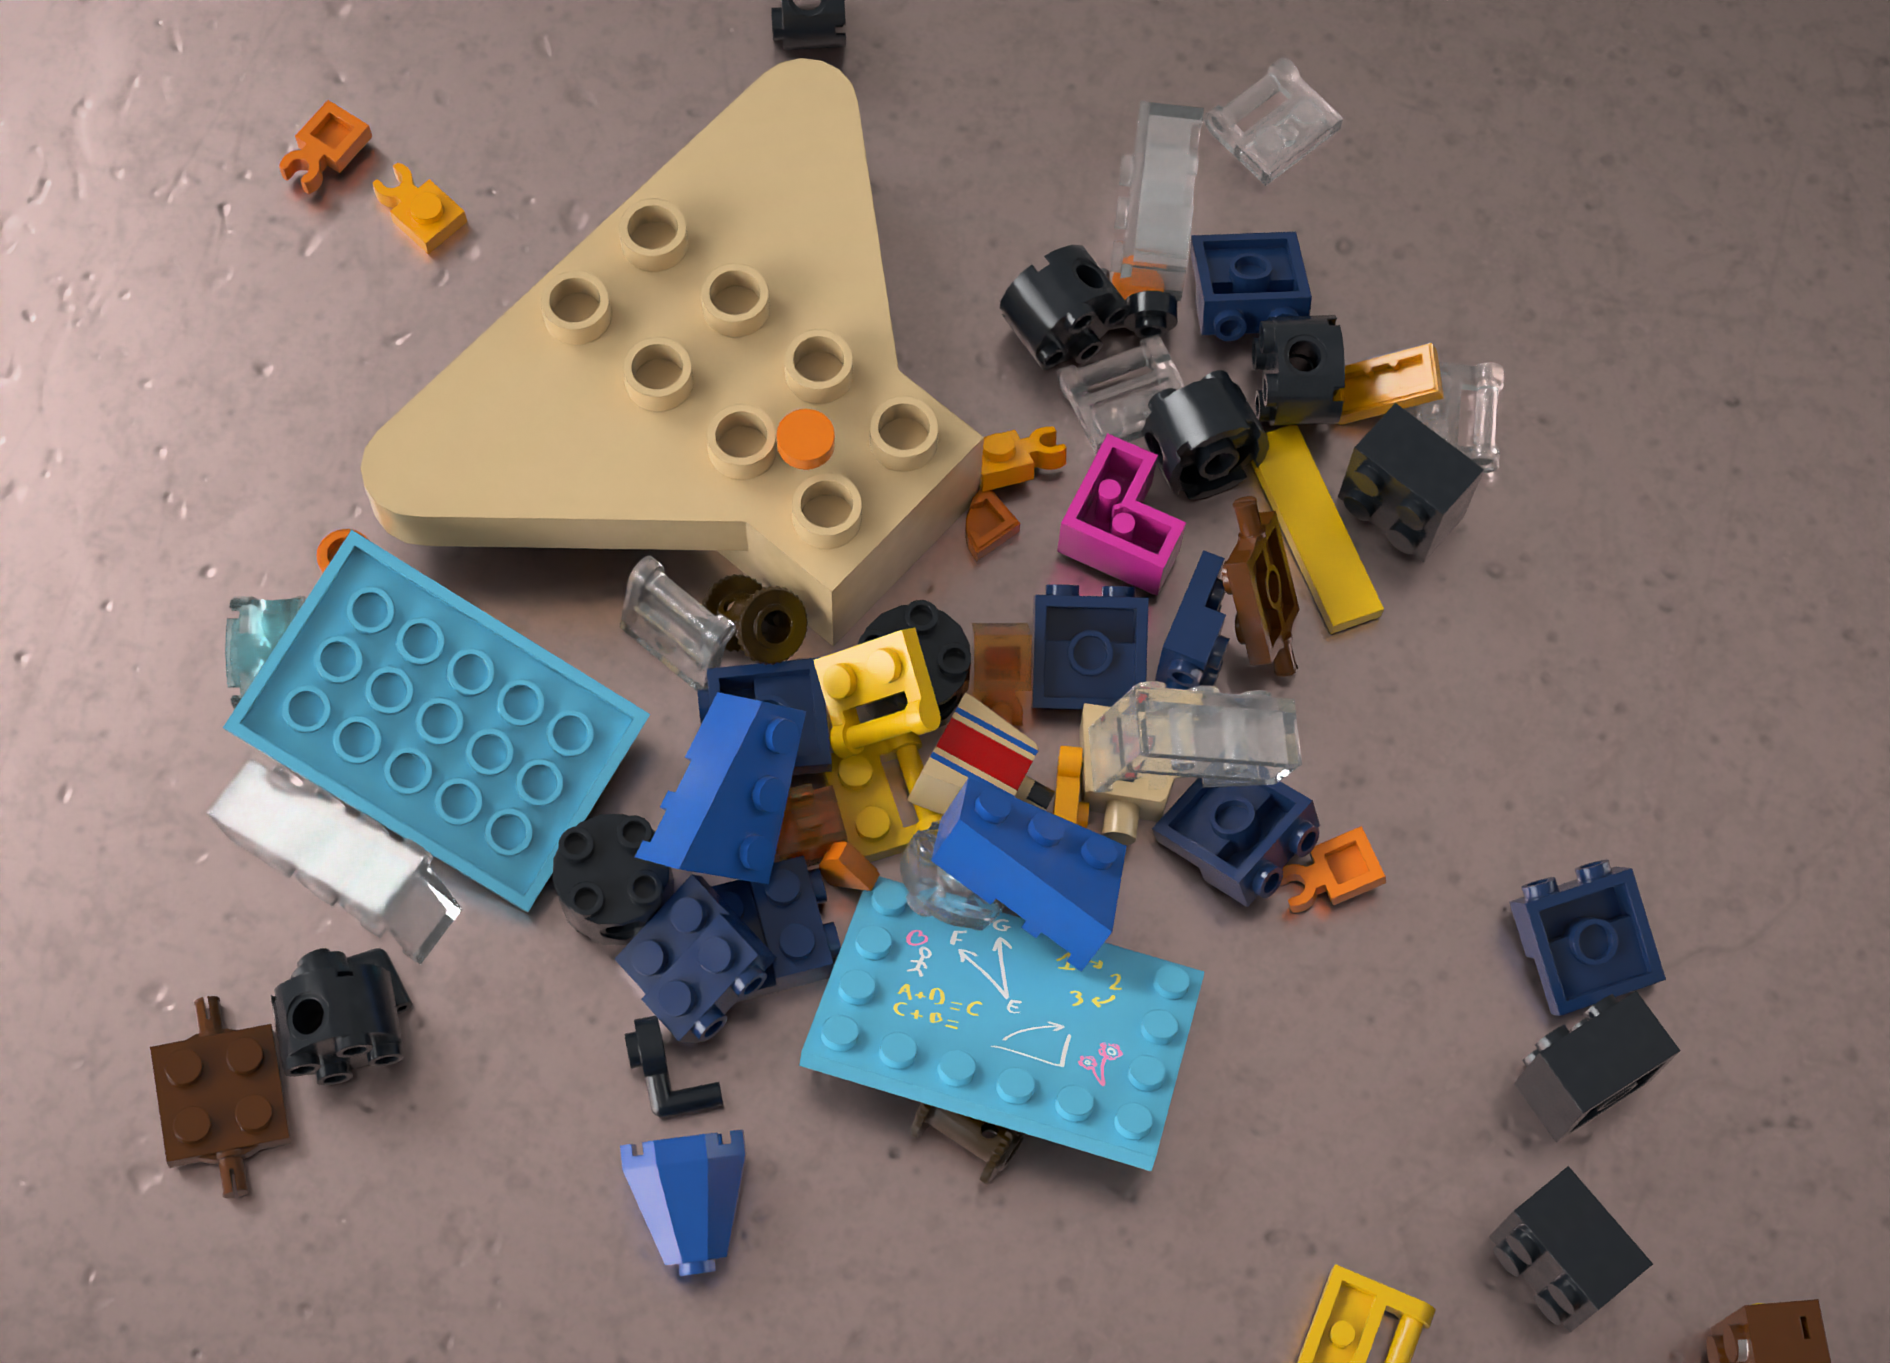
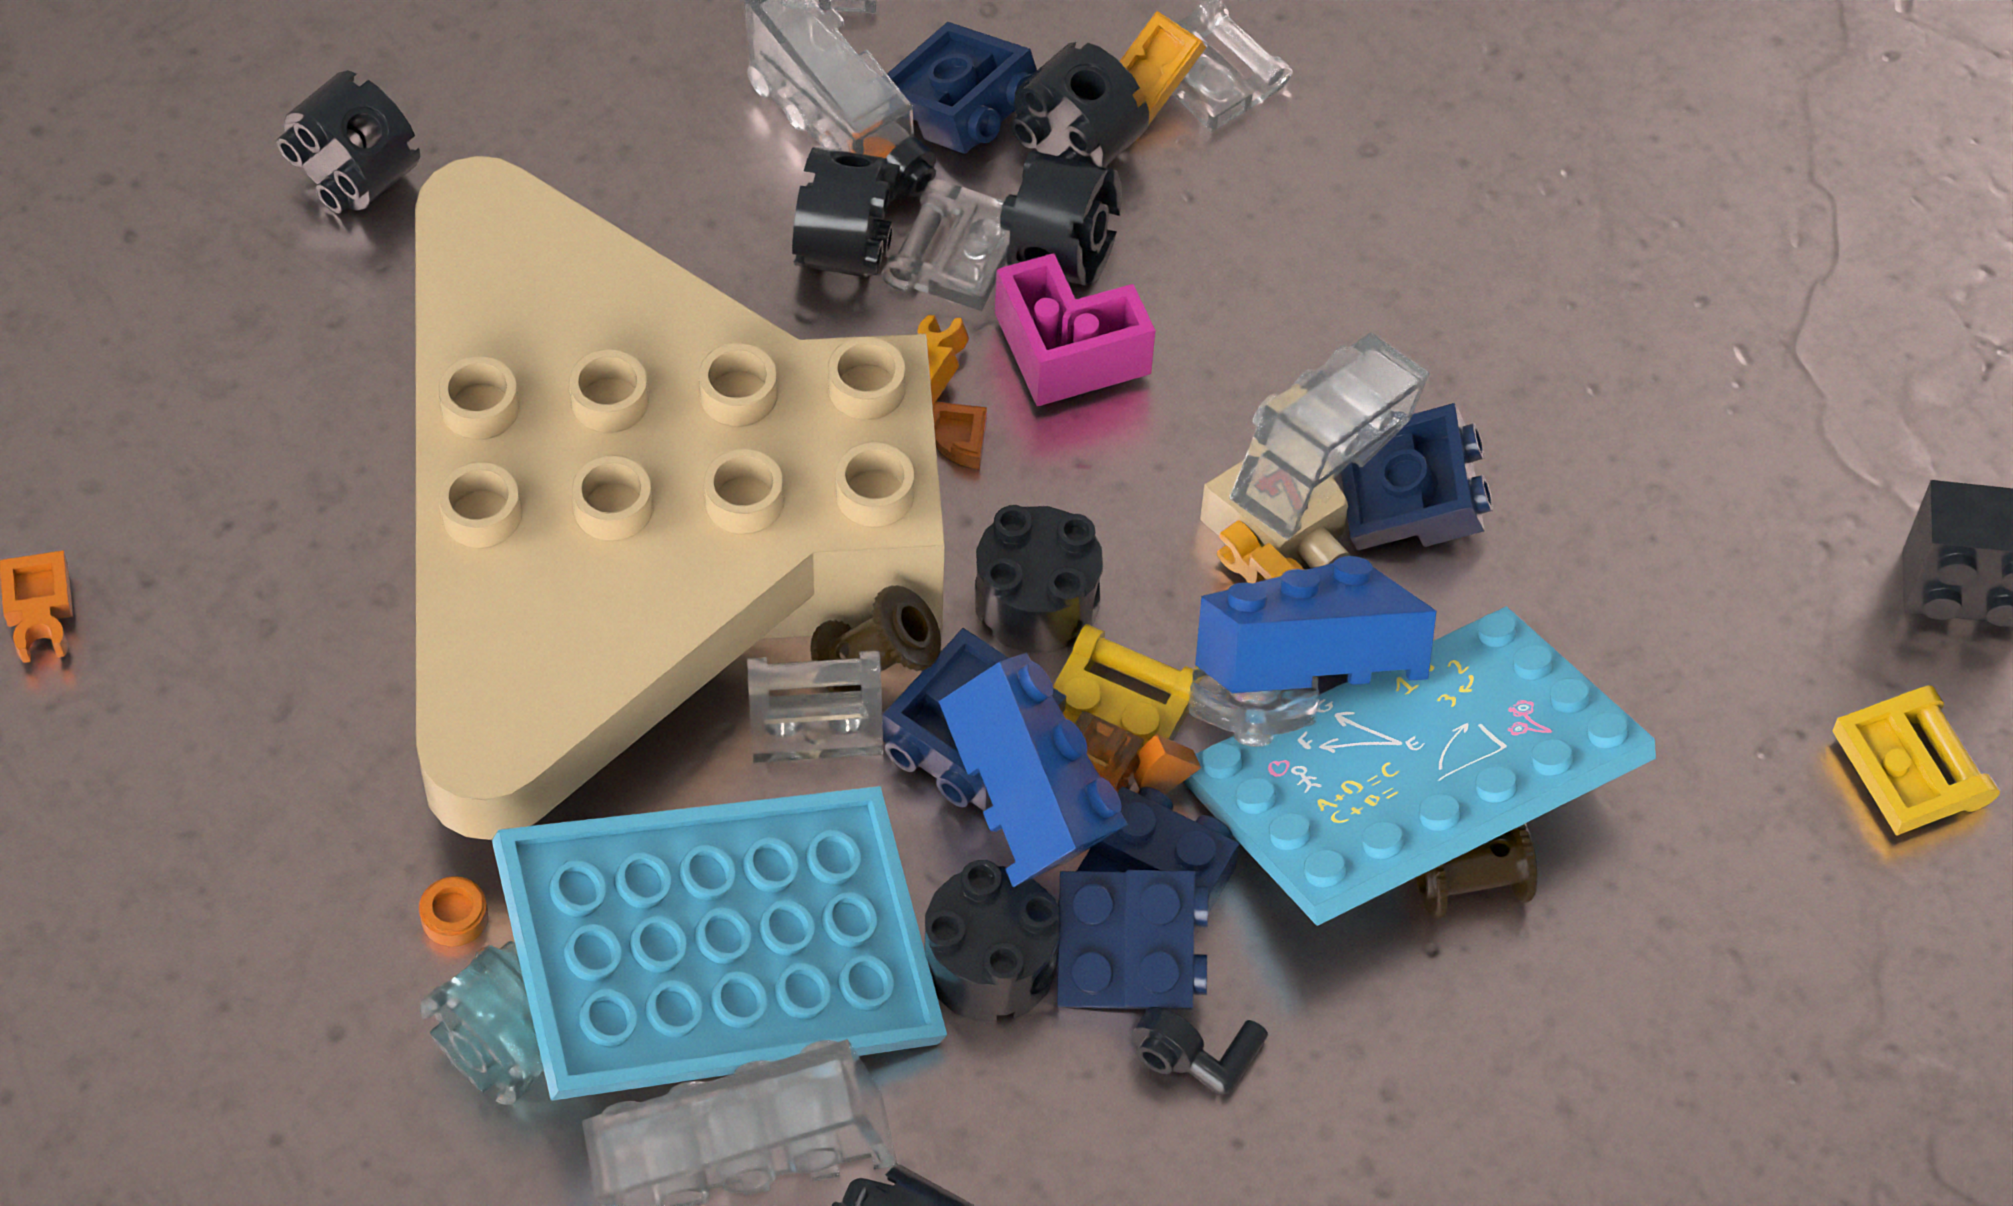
camera: 45 degrees left, 10 degrees down
light orange plate [372,162,467,254] -> none
blue cone [620,1130,747,1276] -> none
orange tile [777,409,835,470] -> none
yellow plate [813,627,941,758] -> none
torso [907,692,1056,815] -> none
clear orange brick [972,623,1032,726] -> none
dark blue plate [1031,584,1149,711] -> none
dark blue plate [1152,550,1230,709] -> none
reddish brown plate [1222,496,1300,677] -> none
yellow tile [1251,425,1384,634] -> none
orange plate [1280,826,1386,913] -> none
black brick [1338,403,1484,562] -> none
dark blue plate [1509,859,1666,1016] -> none
black brick [1514,991,1681,1143] -> none

